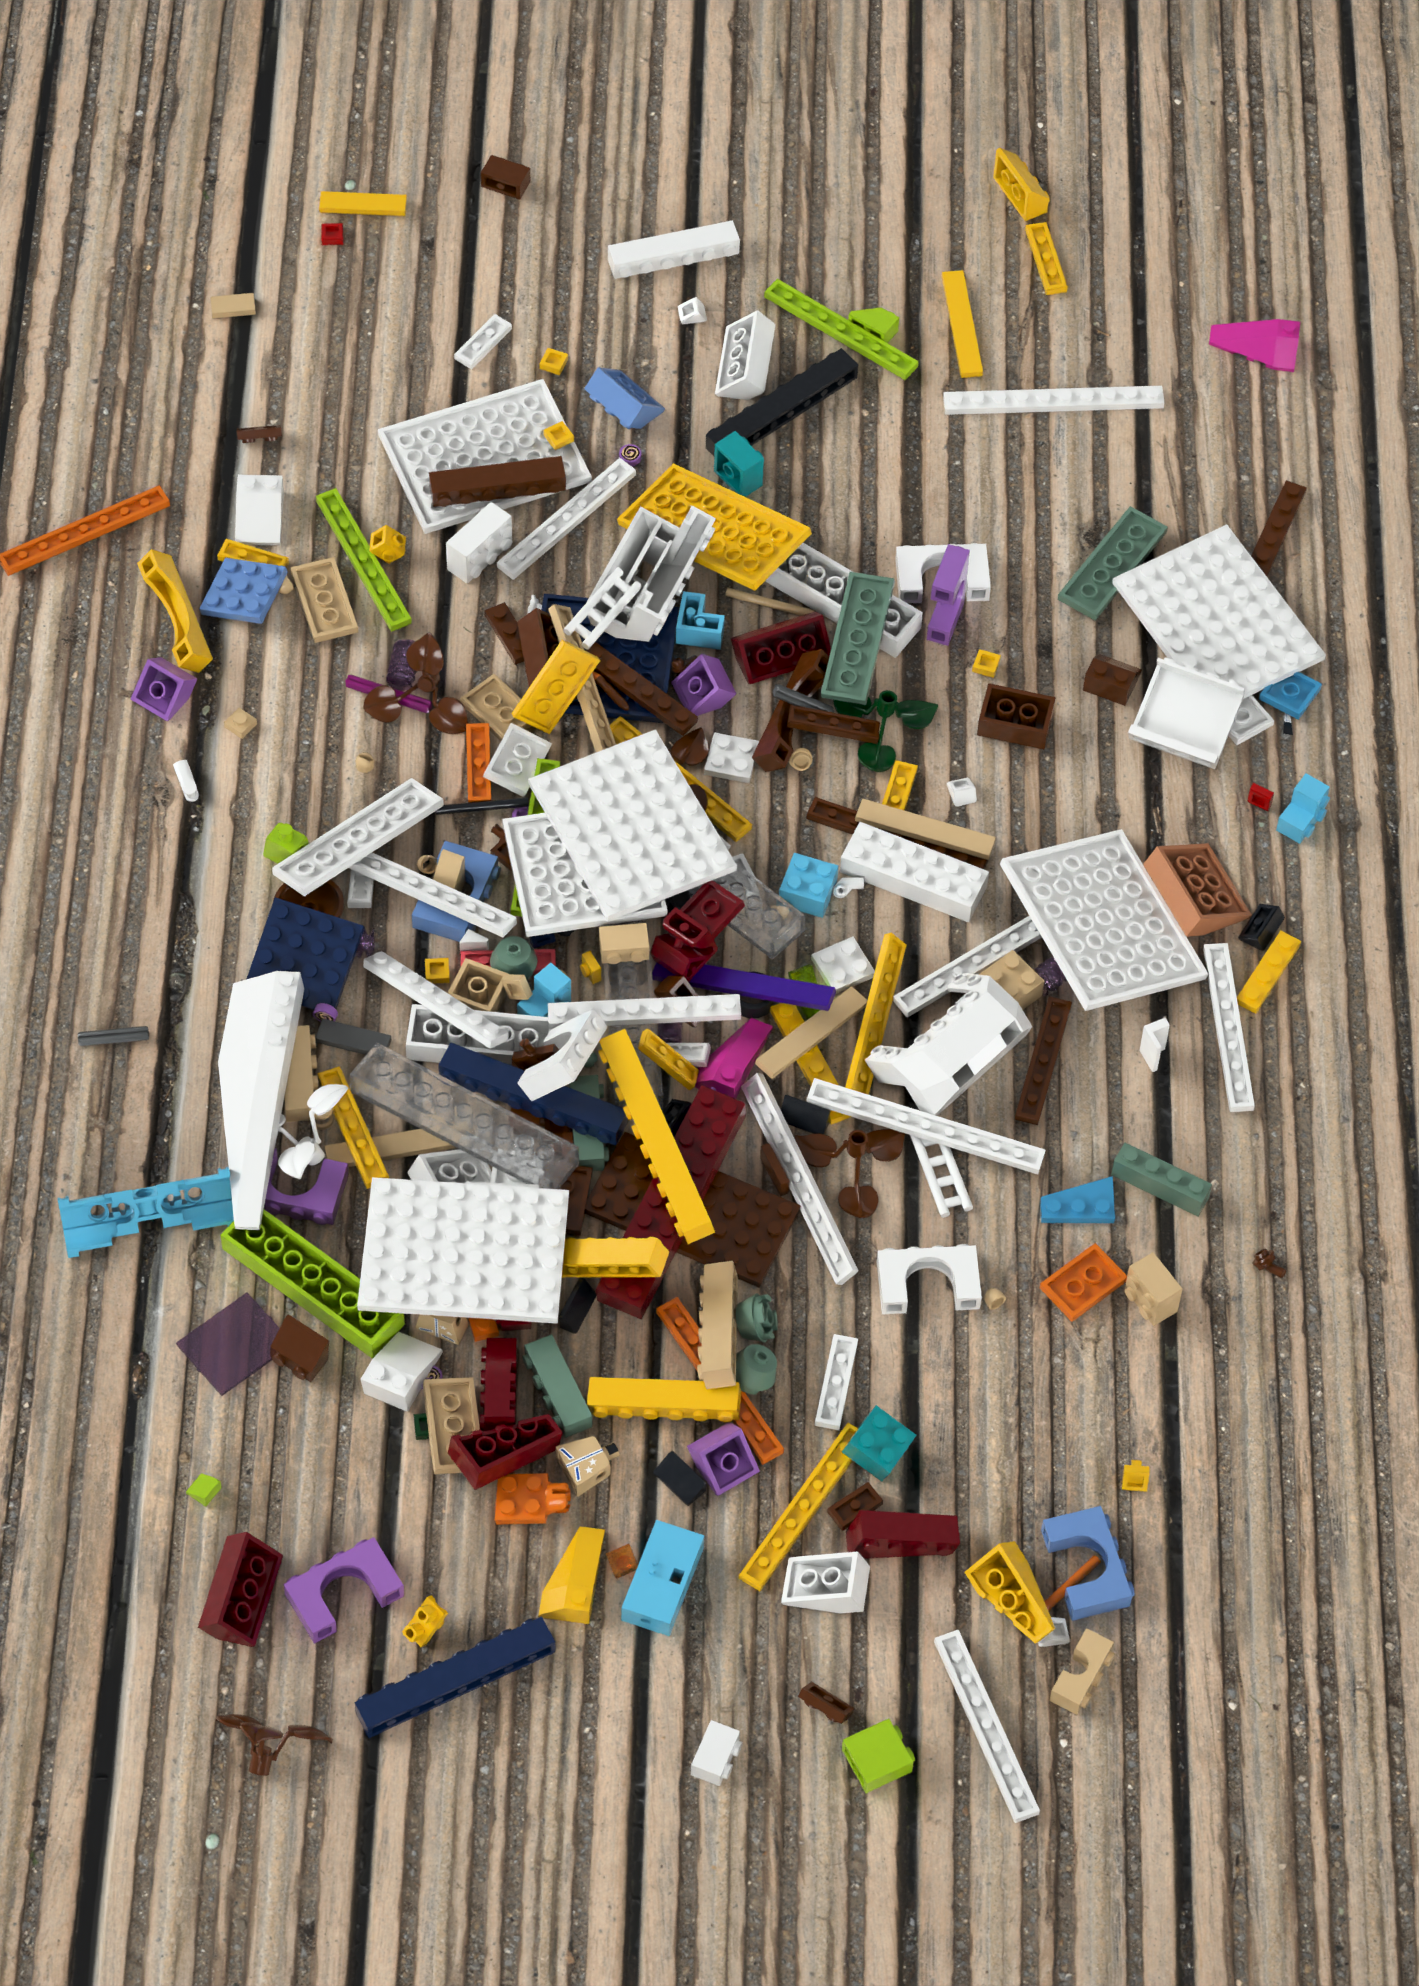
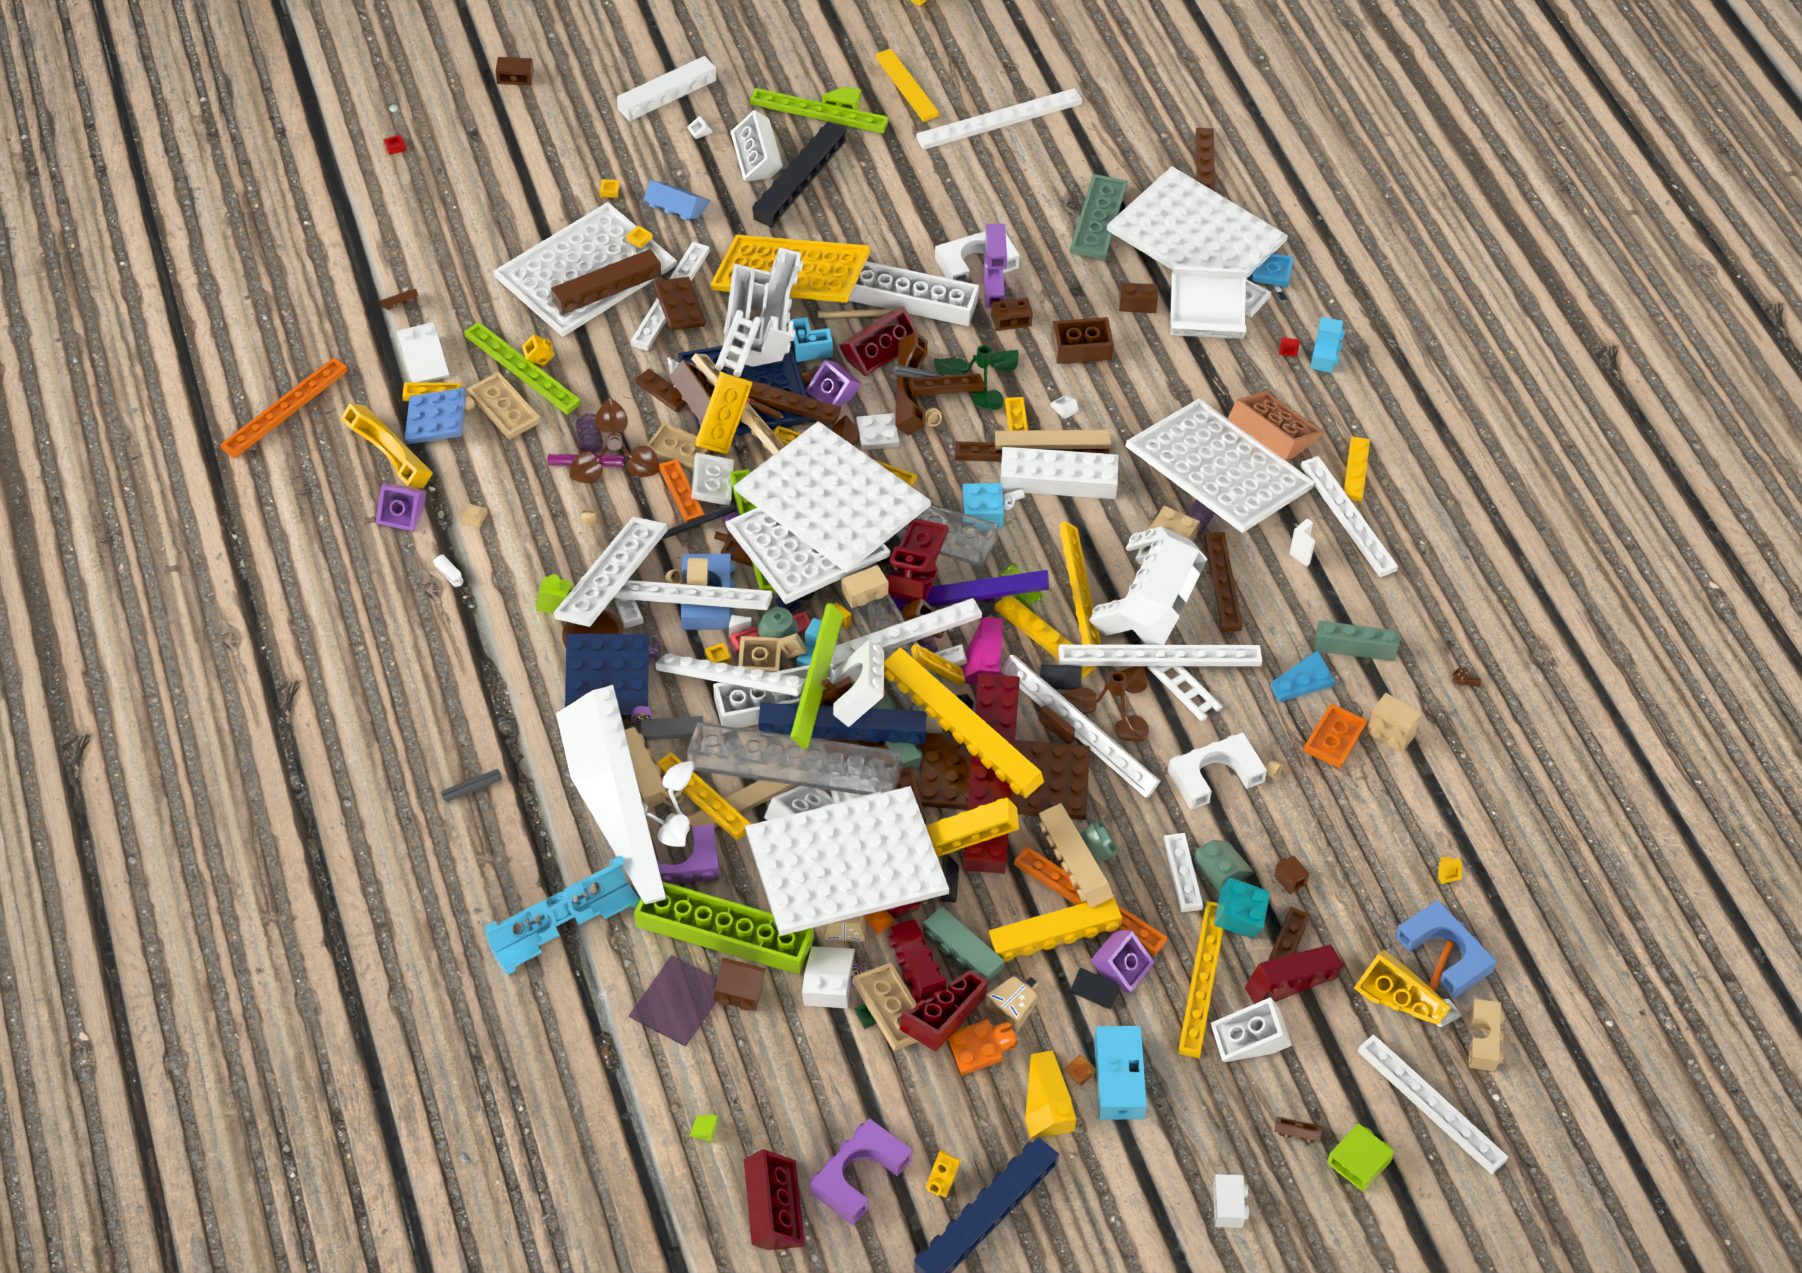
camera: 20 degrees left, 5 degrees down
tan tile [210,293,256,318] -> none
yellow tile [319,191,407,216] -> none
white brick [446,502,512,584] -> none
white tile [454,314,512,370] -> none
tile [619,444,641,466] -> none
teal brick [714,431,764,497] -> none
sand green cone [736,1344,777,1395] -> none
tan tile [755,986,867,1079] -> none
white plate [811,937,875,994] -> none
sand green plate [821,572,895,705] -> none
reddish brown plate [827,1482,883,1531] -> none
white plate [893,916,1042,1018] -> none
yellow plate [972,649,1001,678] -> none
yellow tile [1025,222,1068,295] -> none
dark pink wedge [1209,319,1300,372] -> none
black slope [1238,904,1285,951] -> none
none -> reddish brown plate [653,277,706,331]
none -> lime tile [790,603,843,749]
none -> reddish brown brick [991,298,1033,331]
none -> sand green slope [1194,840,1254,894]
none -> reddish brown tile [1268,907,1311,961]
none -> reddish brown brick [1274,855,1310,894]

